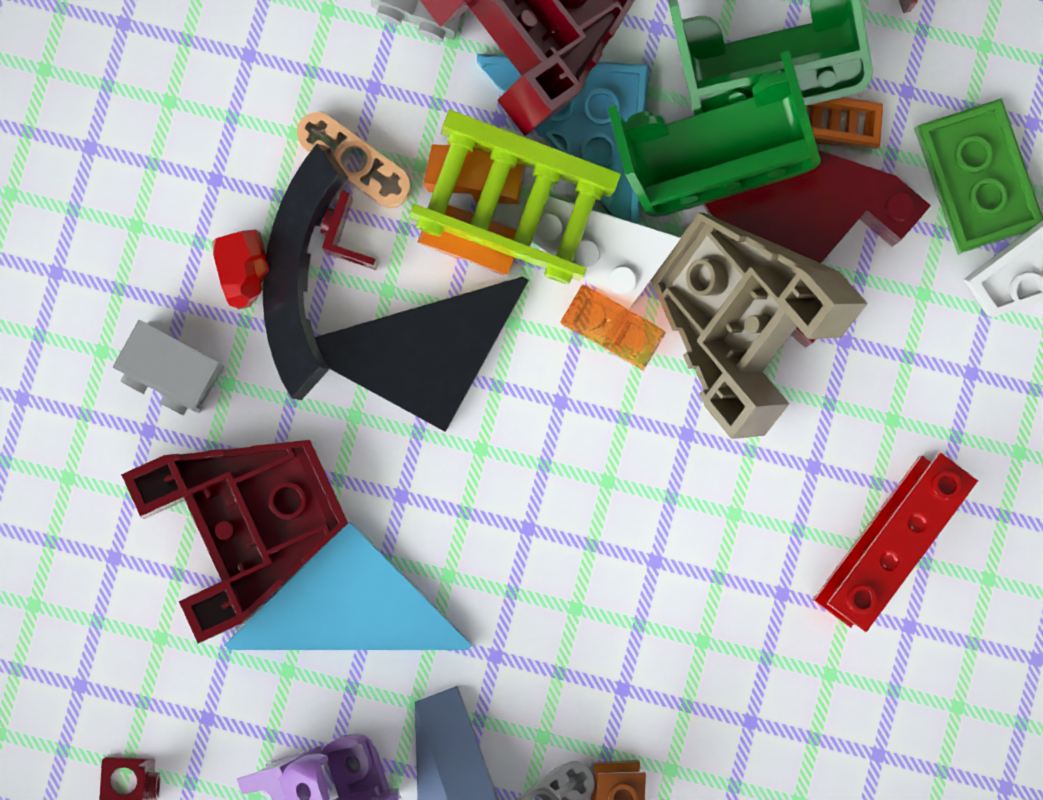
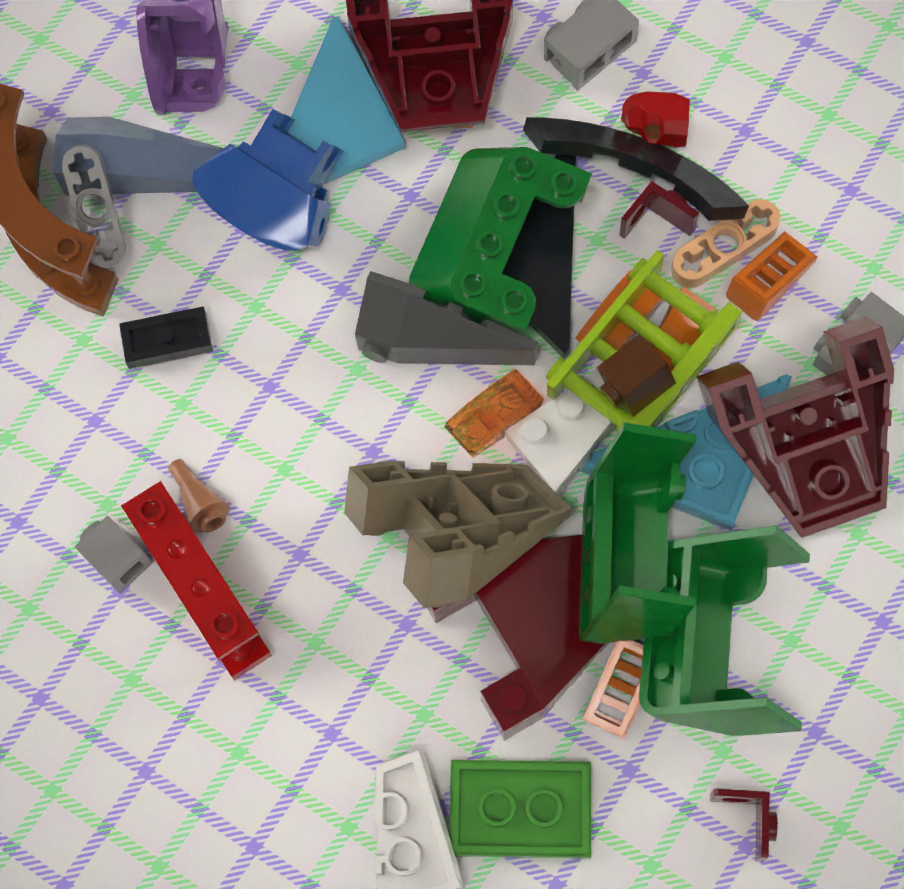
camera: 120 degrees right, 15 degrees down
none -> light grey brick [74,515,152,594]
none -> black plate [119,306,213,369]
none -> nougat cone [168,459,230,533]
none -> blue piece [192,109,343,251]
none -> dark grey wedge [355,271,538,365]
none -> green windscreen [409,147,592,336]
none -> reddish brown brick [597,333,676,417]
none -> orange slope [726,231,818,321]

